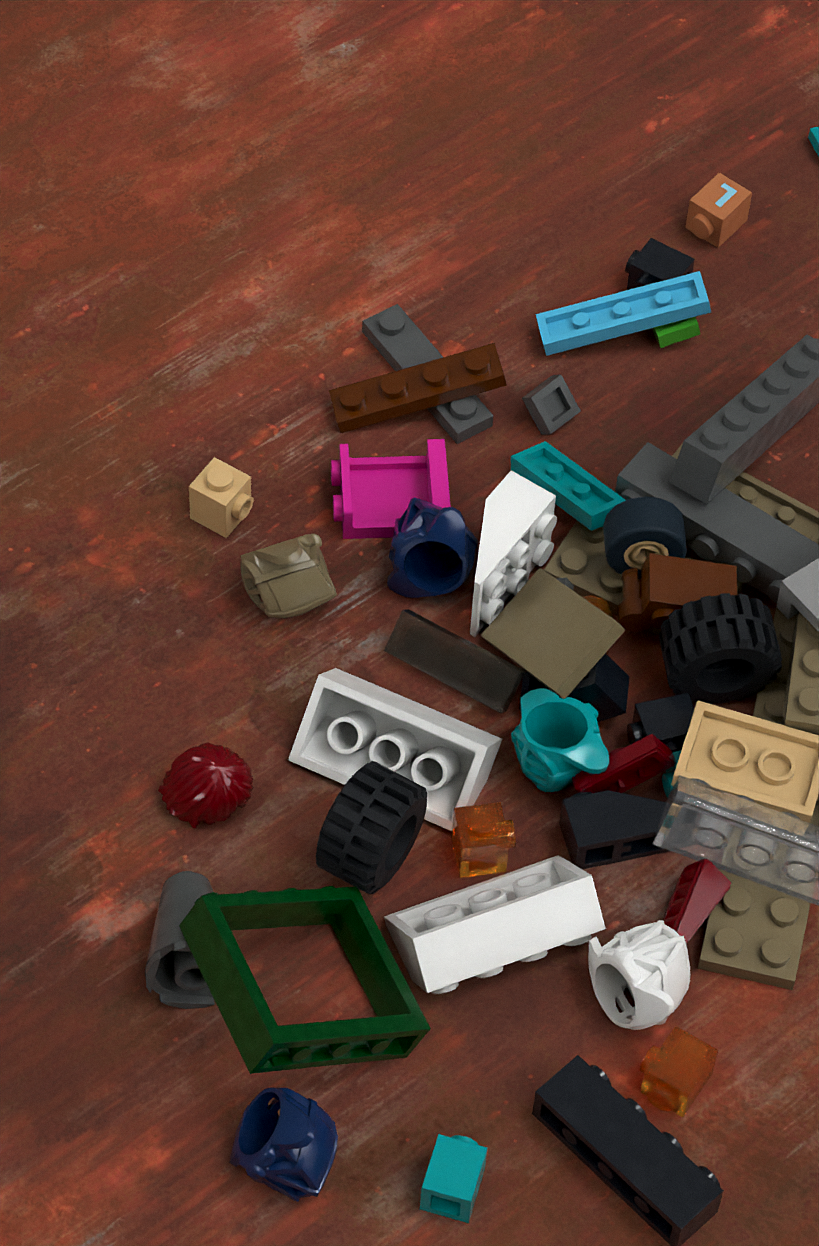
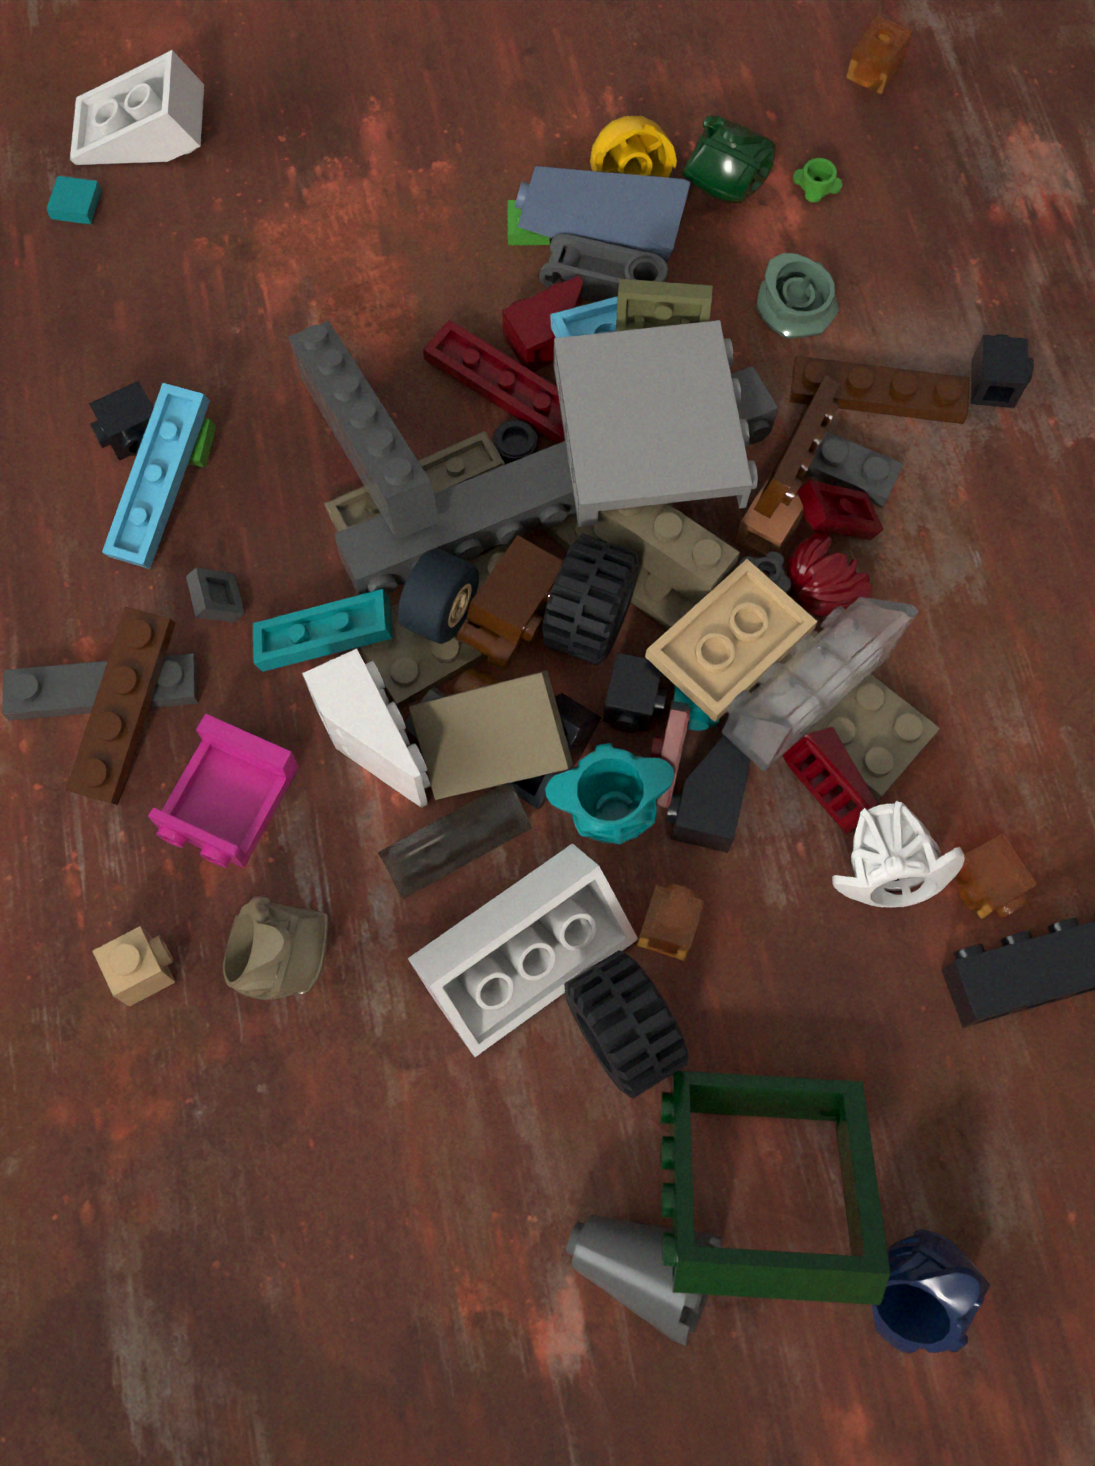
camera: 60 degrees left, 15 degrees up
dark red hair [158,742,254,828] -> none
white slope [384,855,606,994] -> none
dark blue piece [387,497,478,598] -> none
teal brick [420,1134,487,1223] -> none
nougat brick [685,173,752,248] -> none

